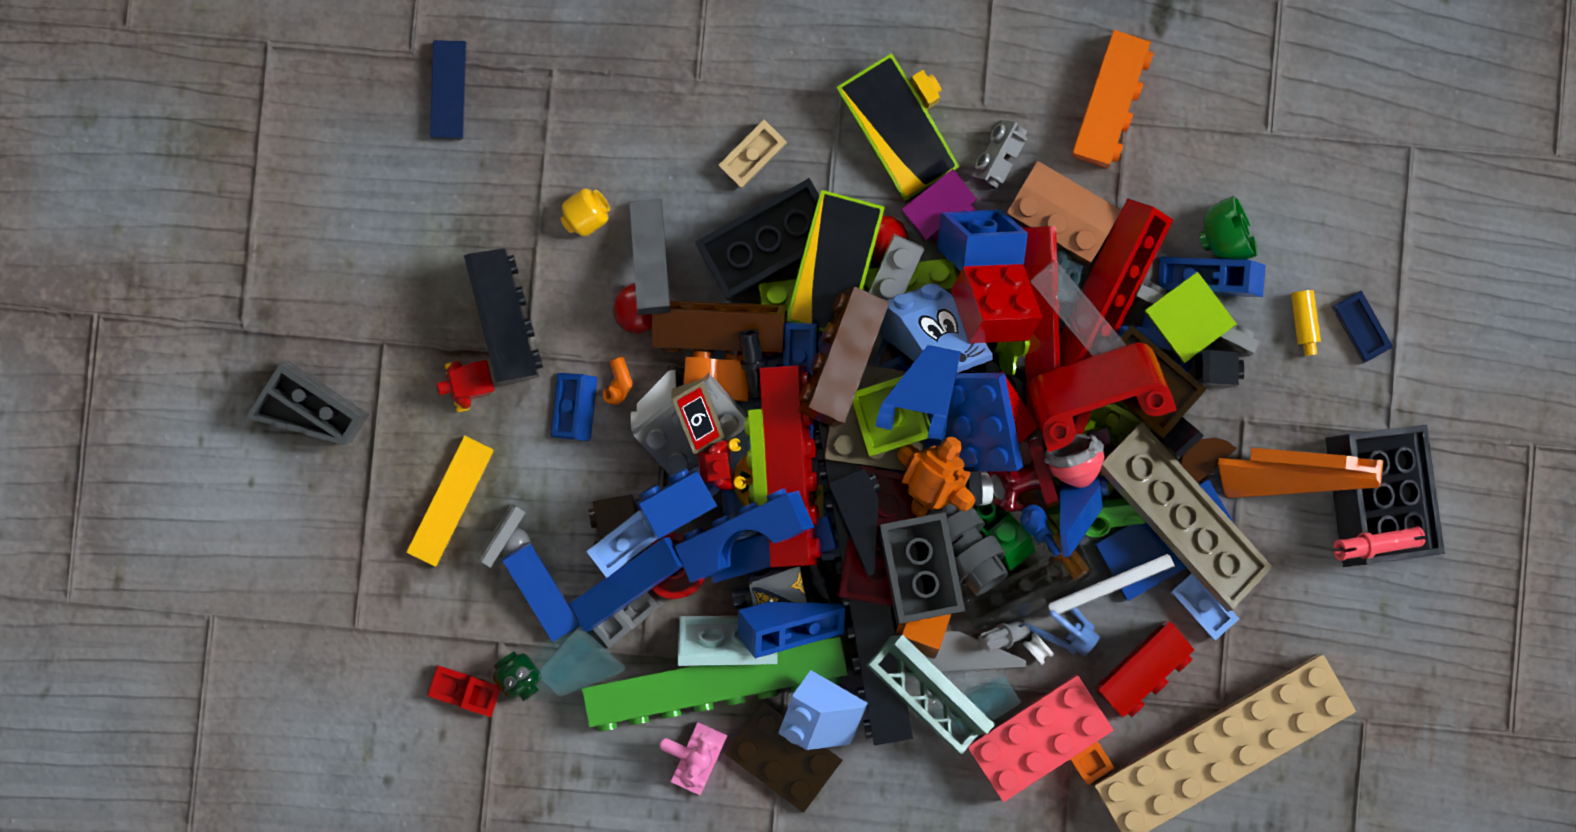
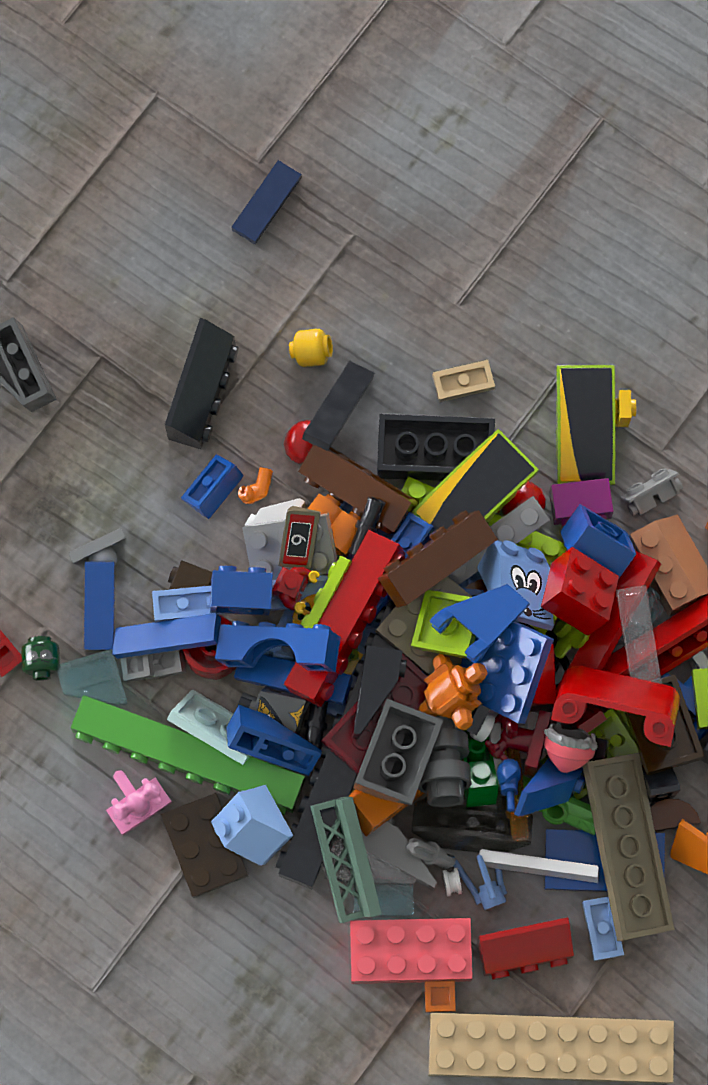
camera: 30 degrees right, 10 degrees down
yellow tile [406,435,495,567] -> none
red piece [436,359,495,413] -> none

